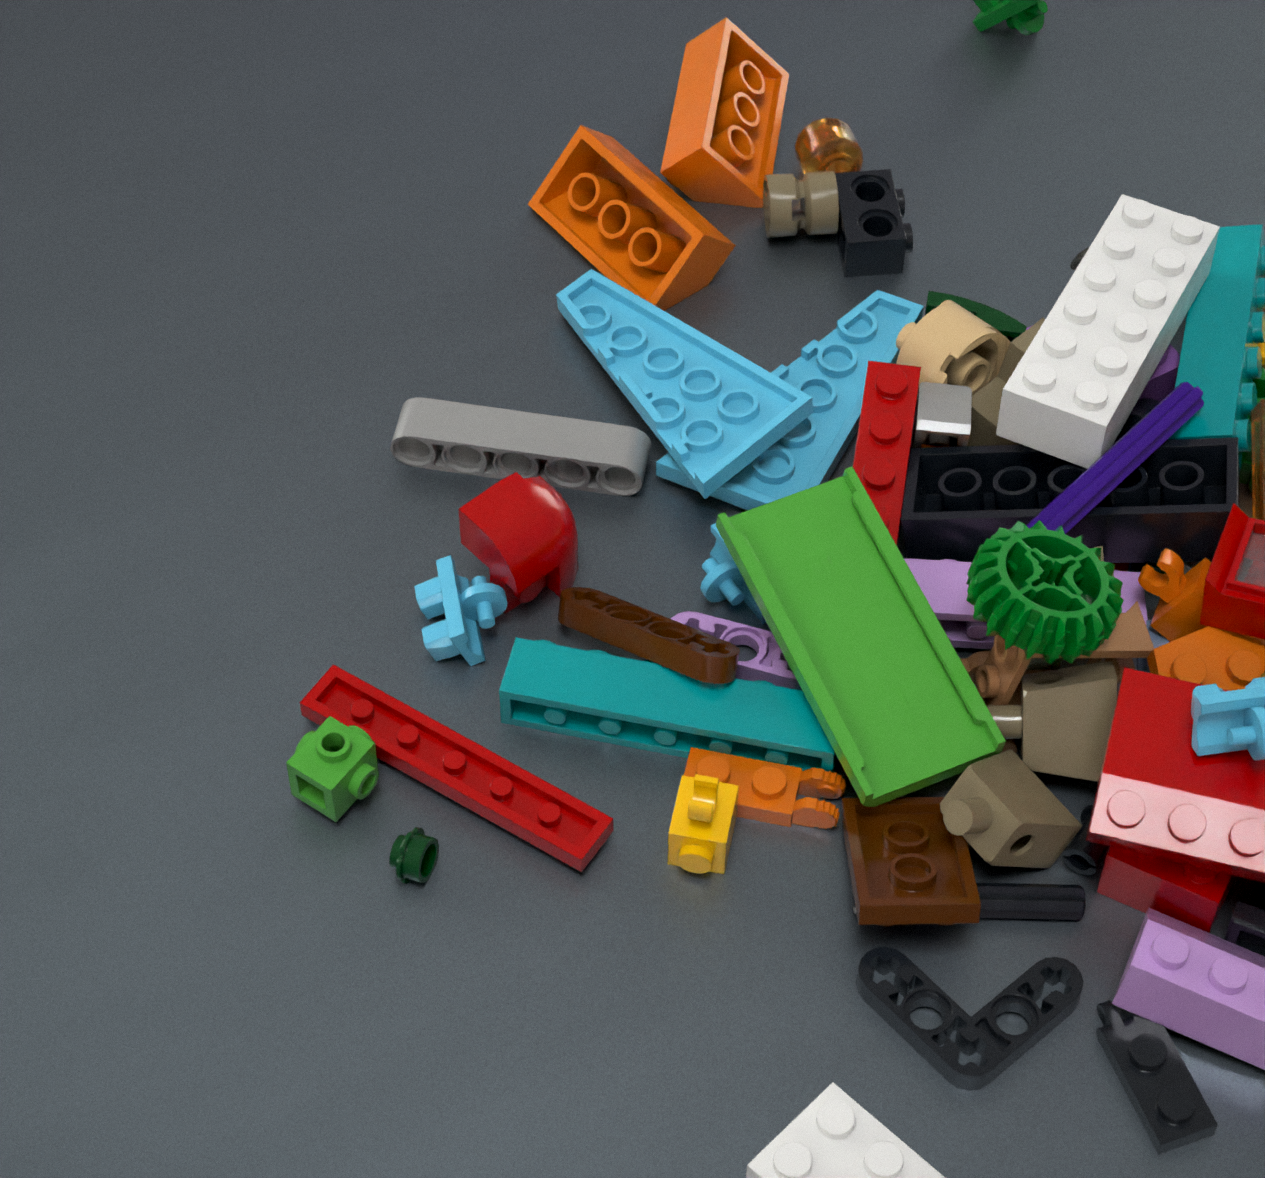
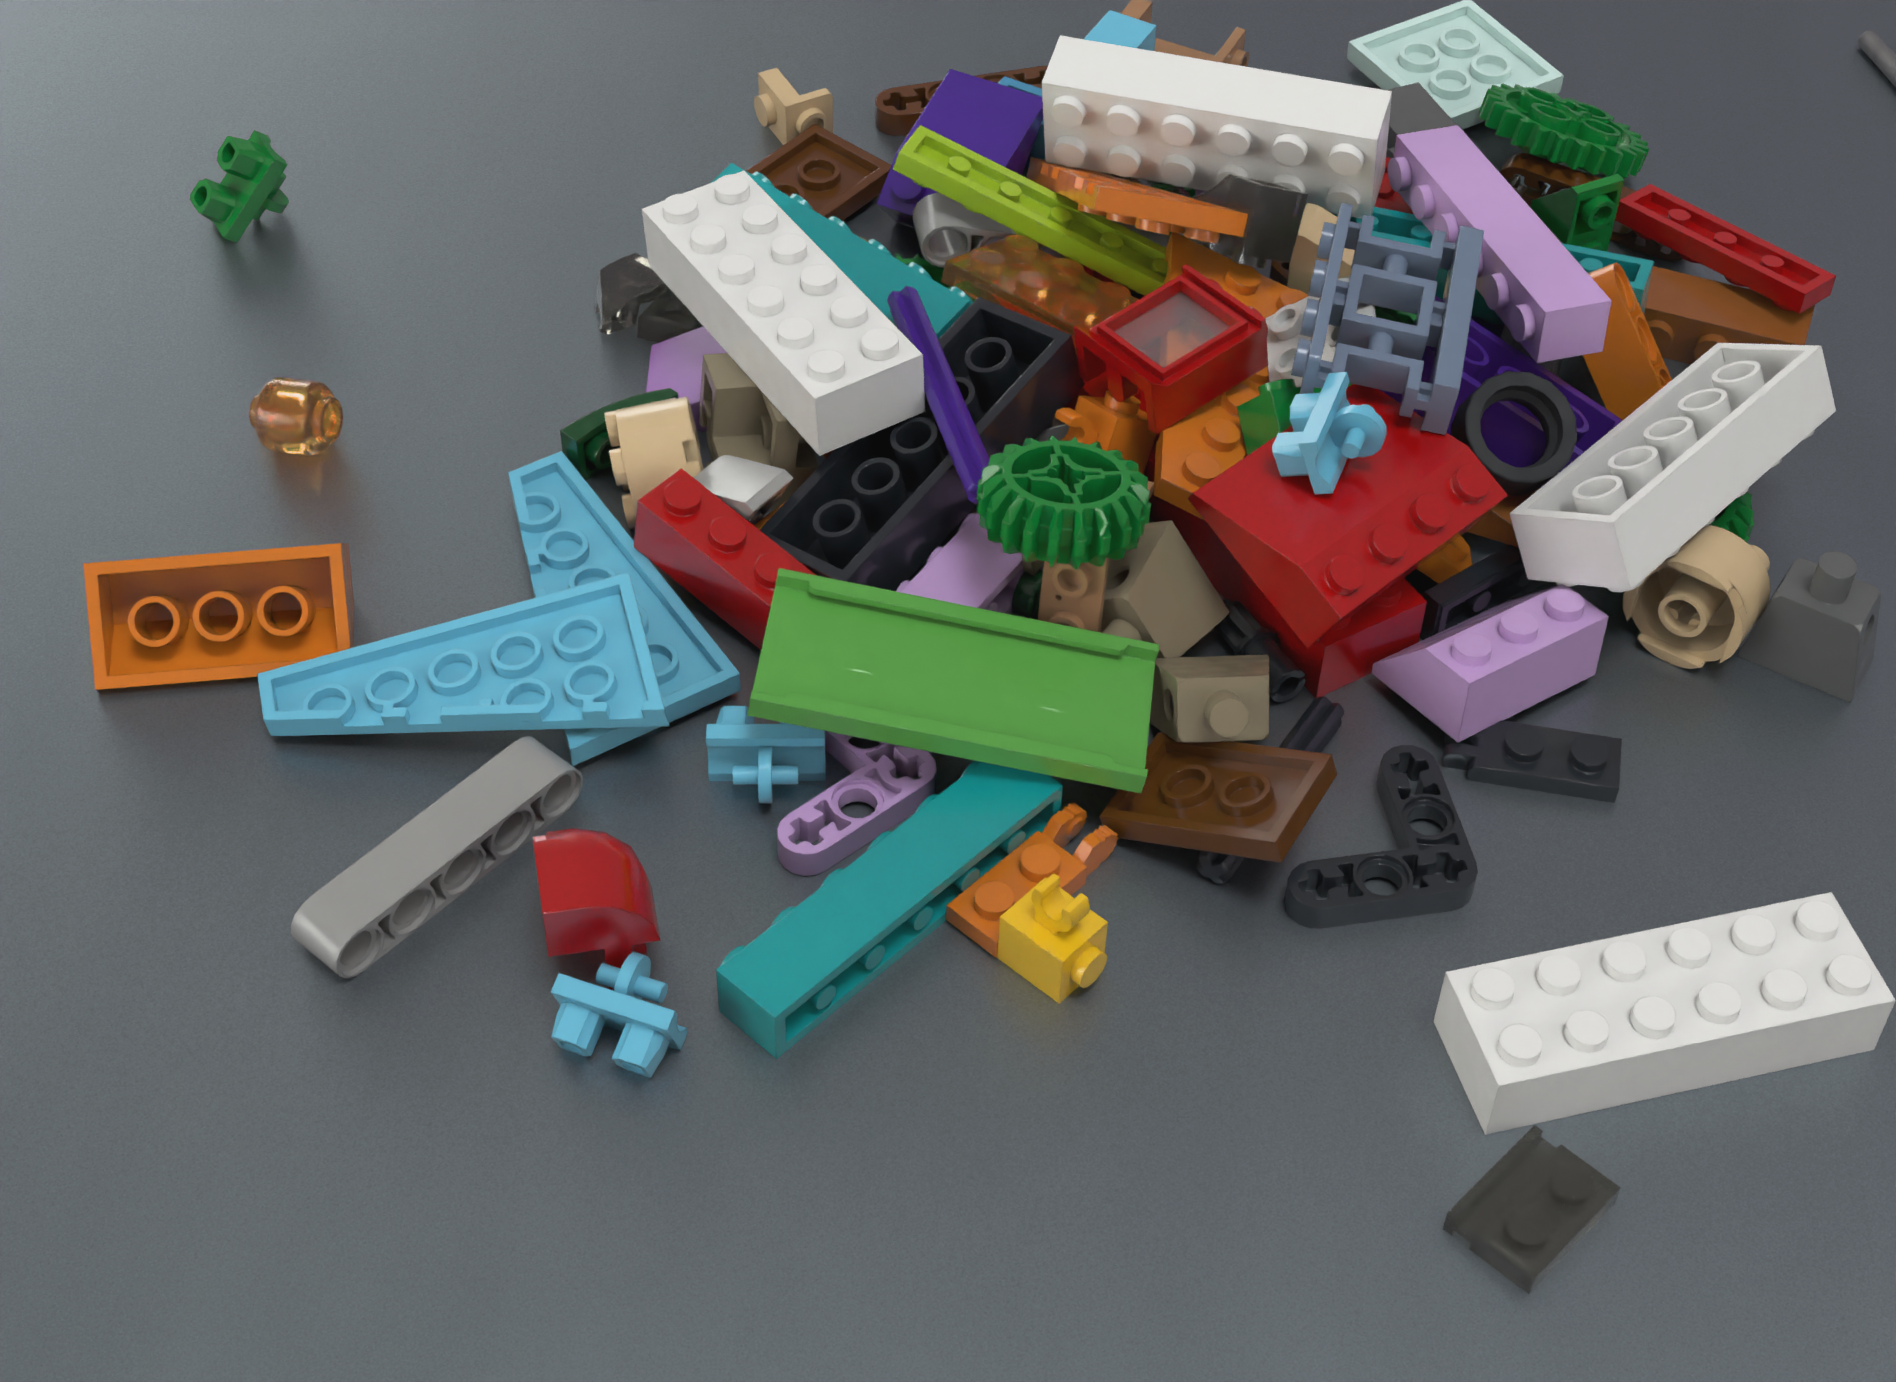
camera: 60 degrees left, 5 degrees down
bright green brick [286,716,379,822] -> none
red plate [300,664,614,872] -> none
dark green plate [389,827,439,884] -> none
reddish brown beam [558,587,740,684] -> none
orange slope [660,17,789,208] -> none
dark tan wheel [763,171,839,238] -> none
black brick [835,169,913,278] -> none

